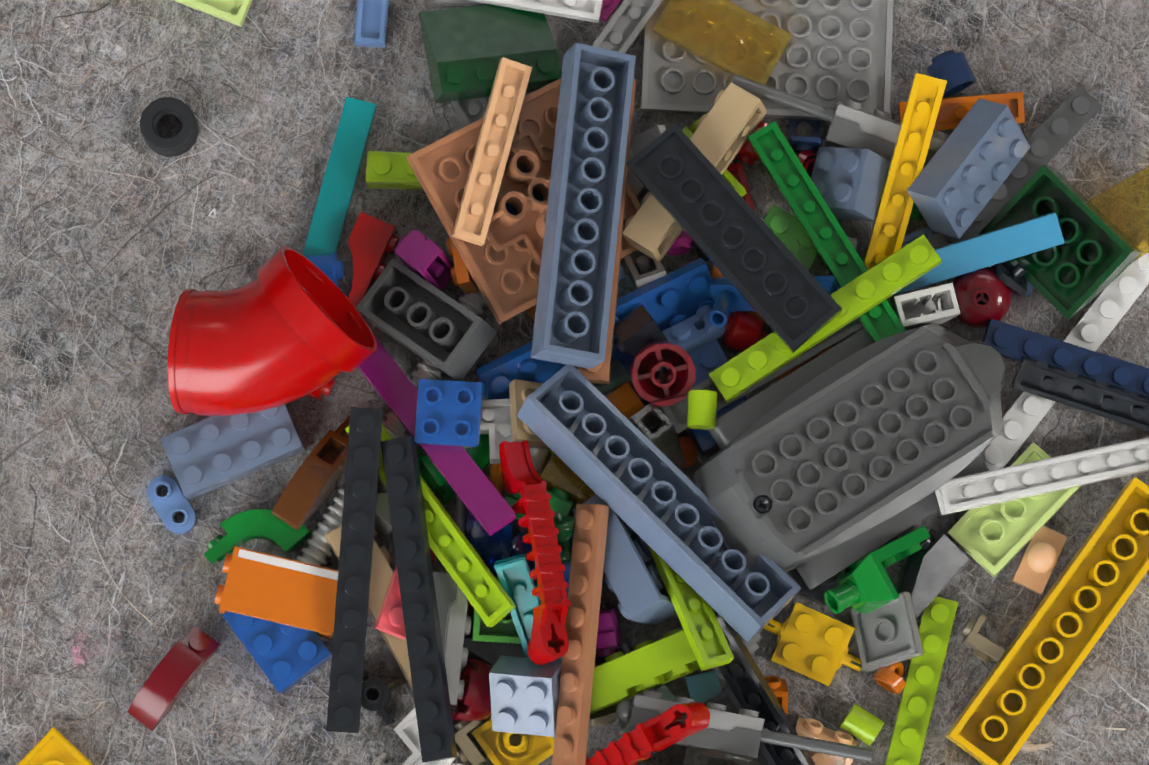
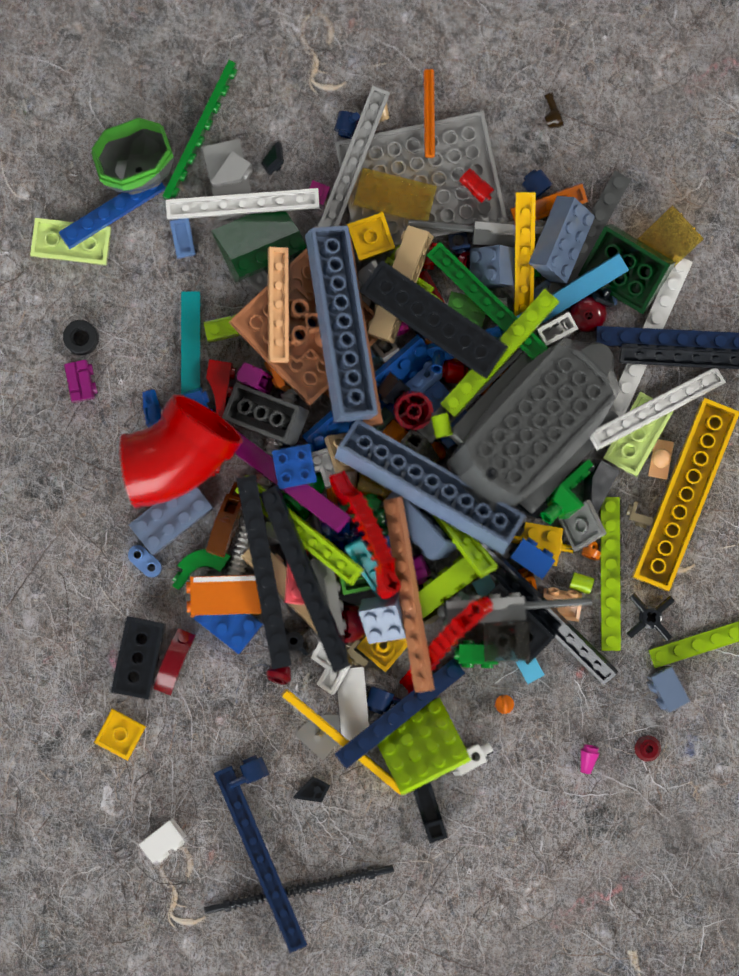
camera: 10 degrees left, 5 degrees up
none -> magenta brick [64,360,98,403]
none -> black brick [111,616,166,700]
none -> blue hinge [142,390,162,425]
none -> dark red cone [266,665,291,685]
none -> yellow plate [347,212,395,261]
none -> red piece [459,168,494,204]
none -> blue brick [510,537,555,579]

